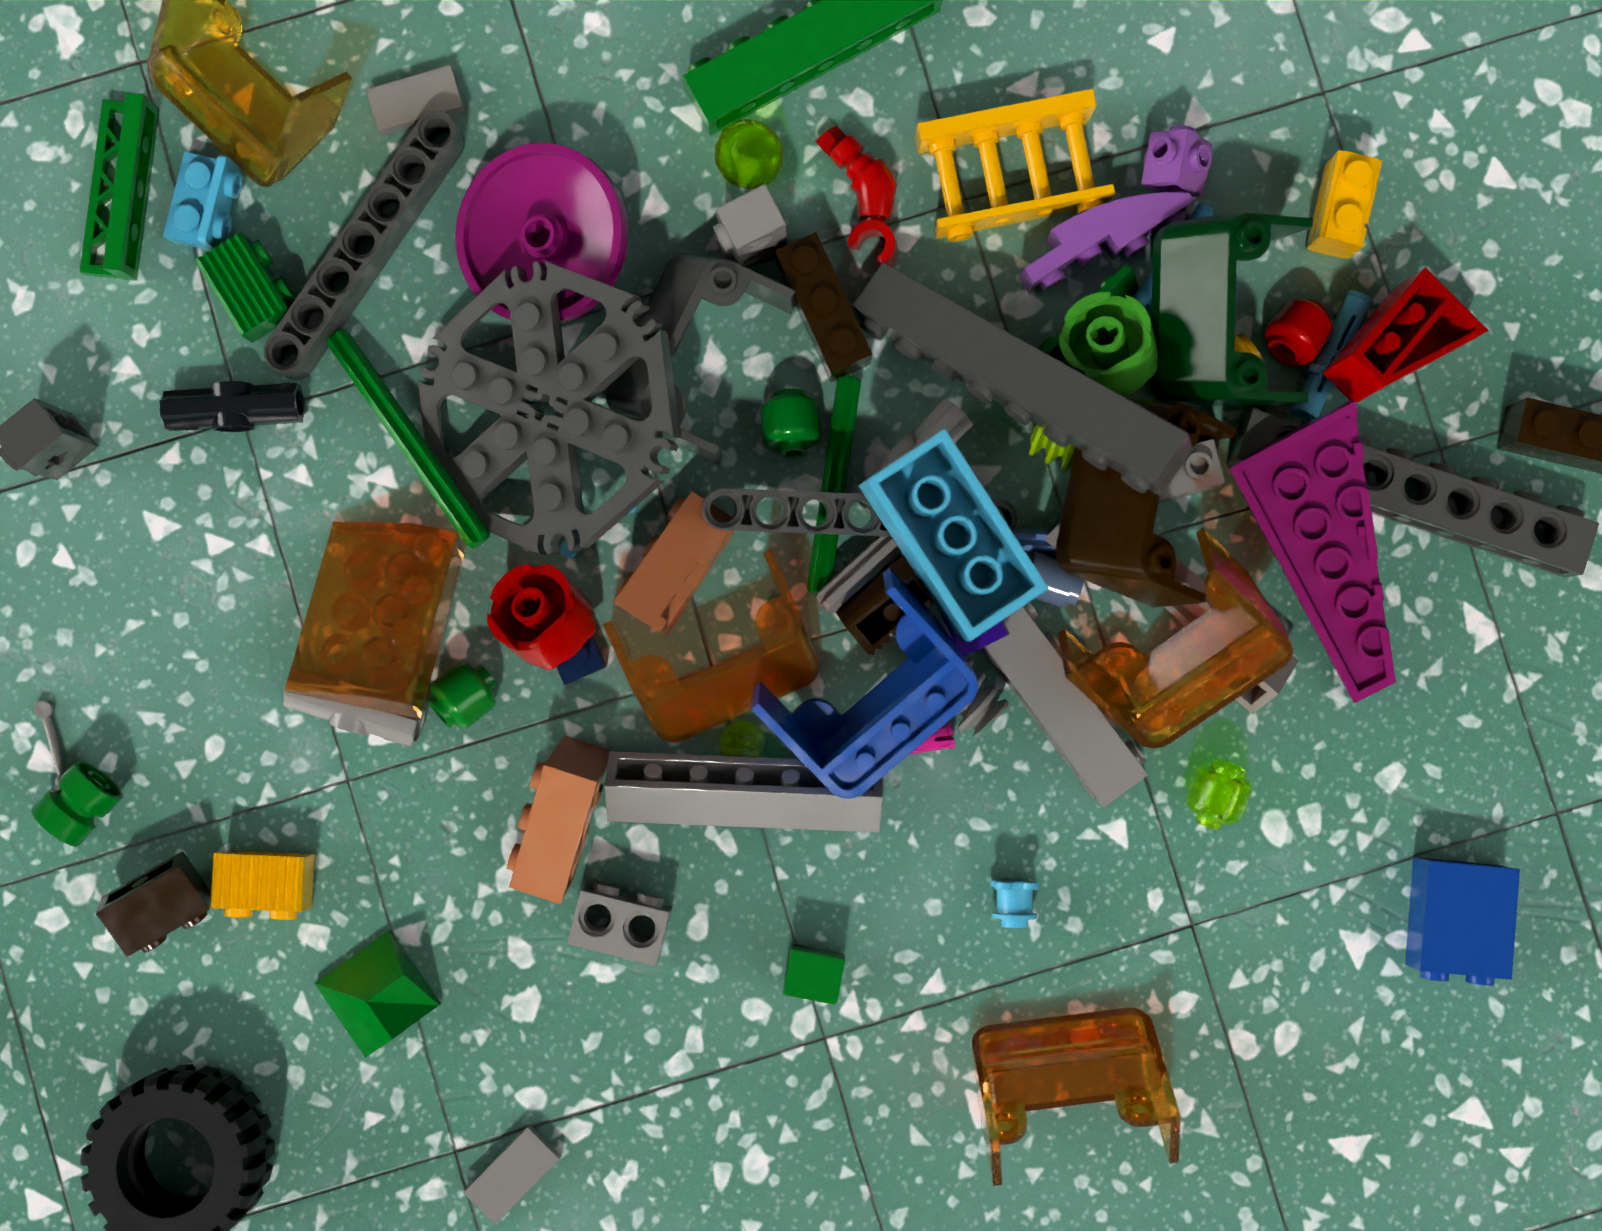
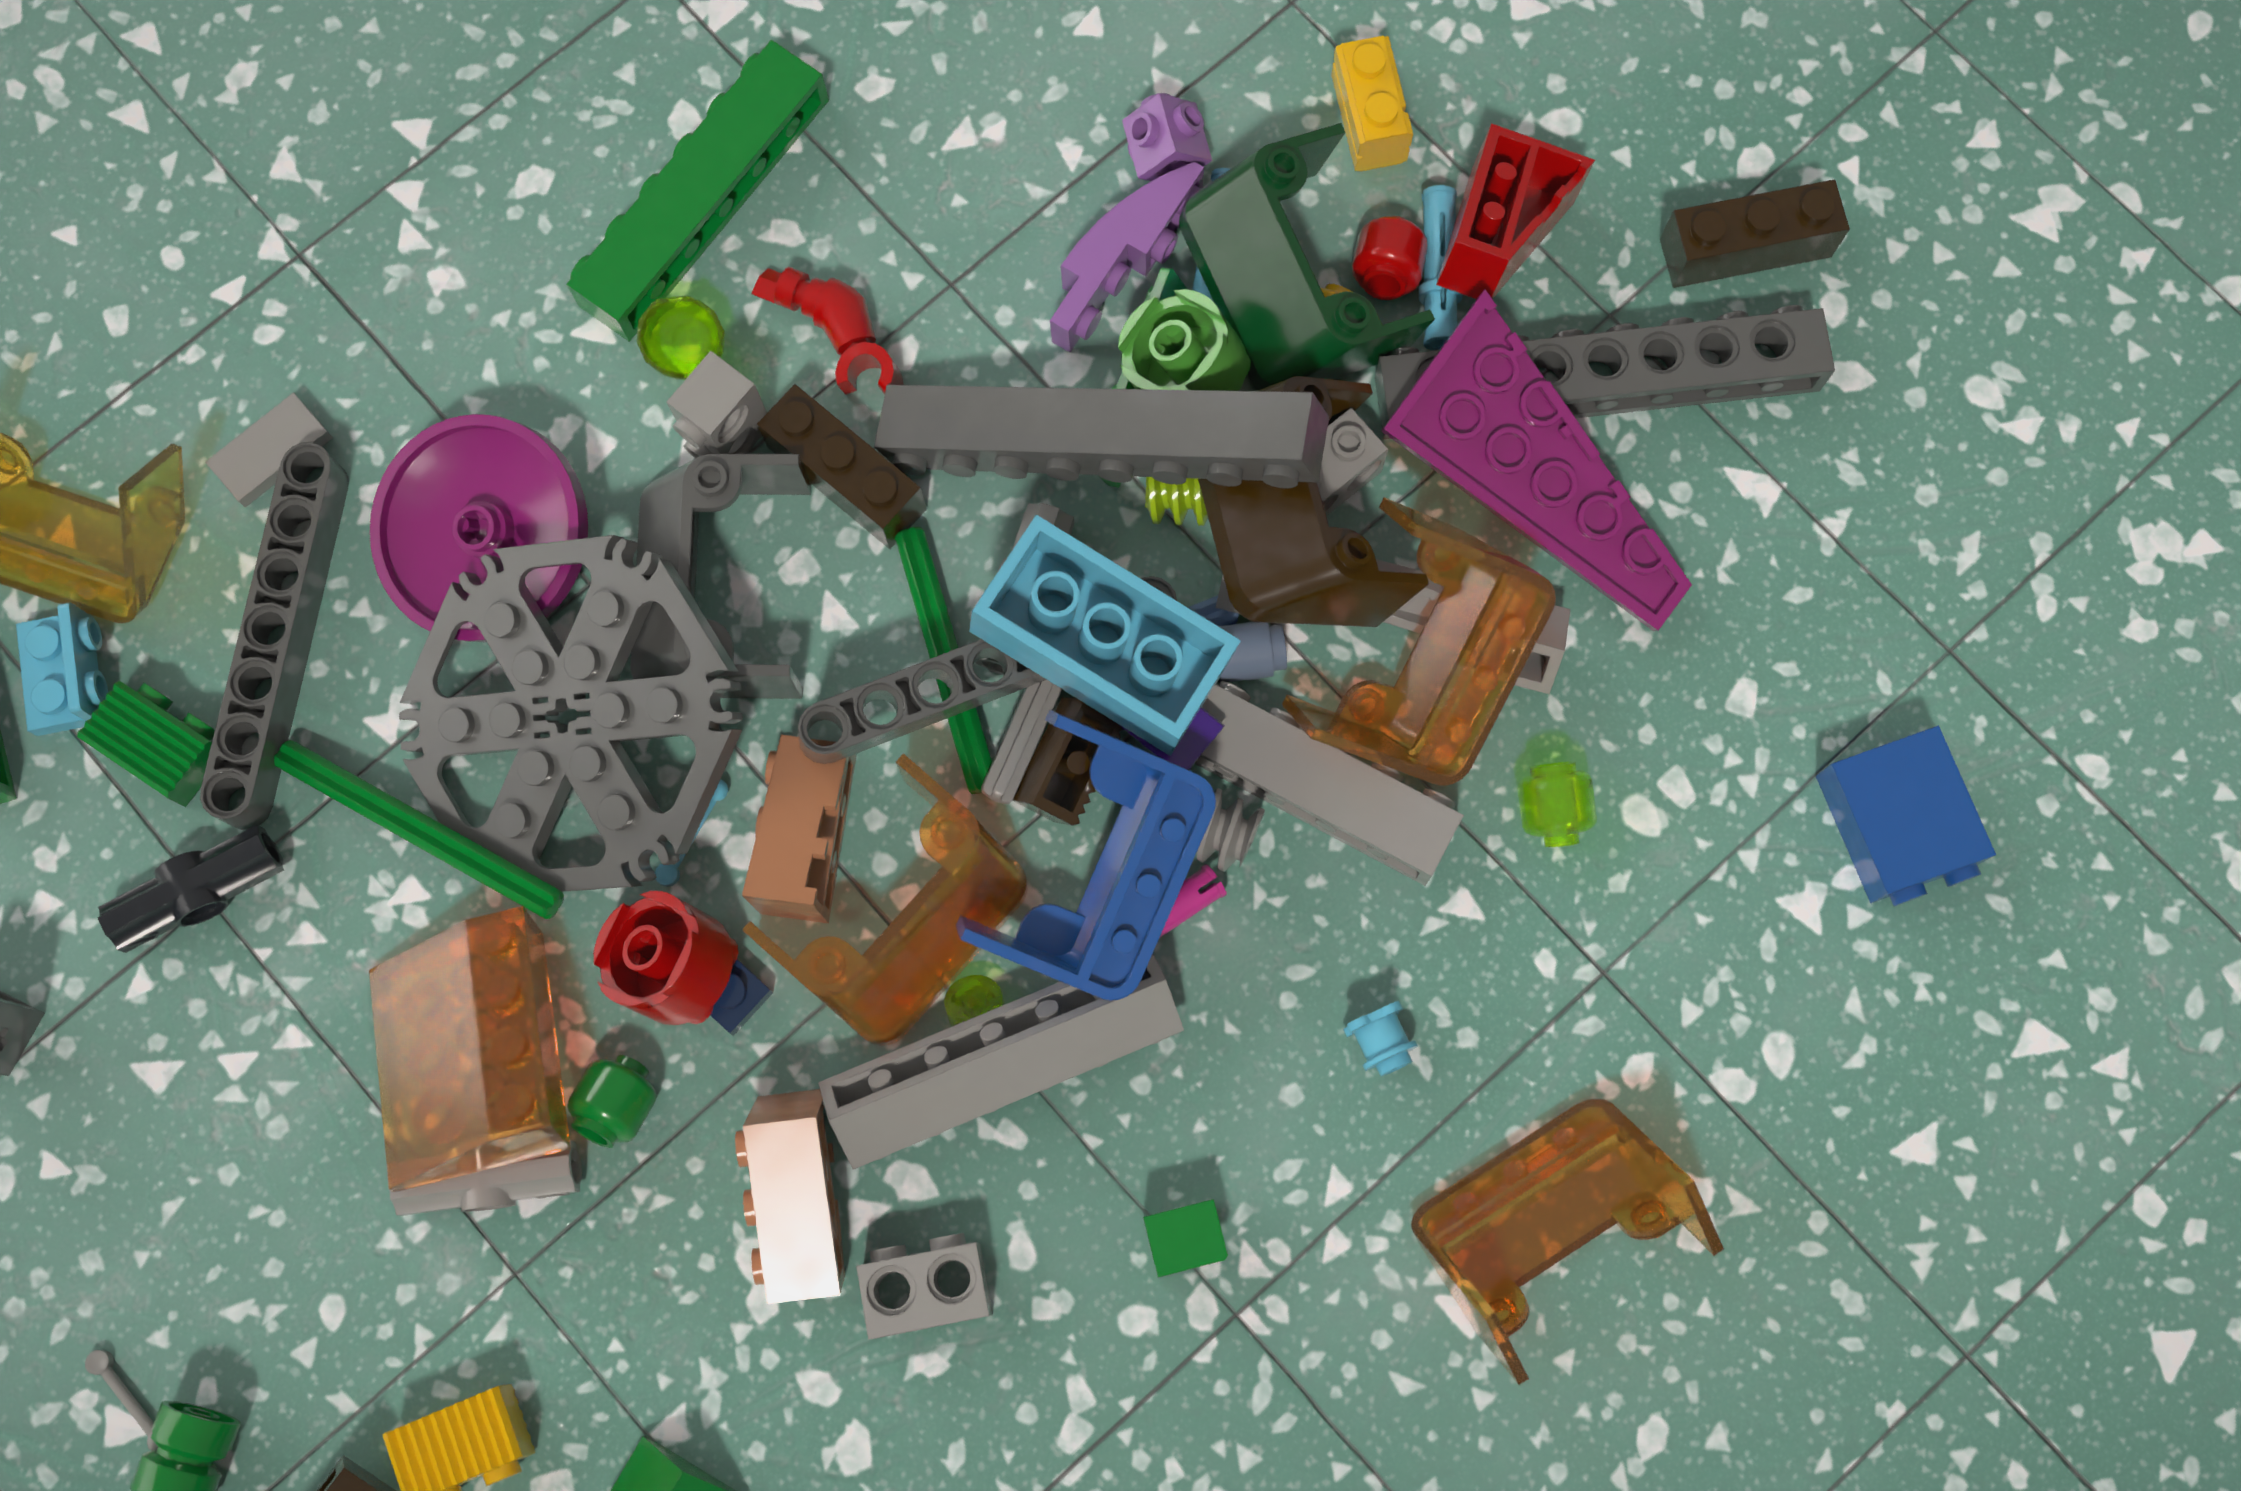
camera: 25 degrees left, 10 degrees down
green head [760,389,821,459] -> none
yellow fence [915,89,1115,242] -> none

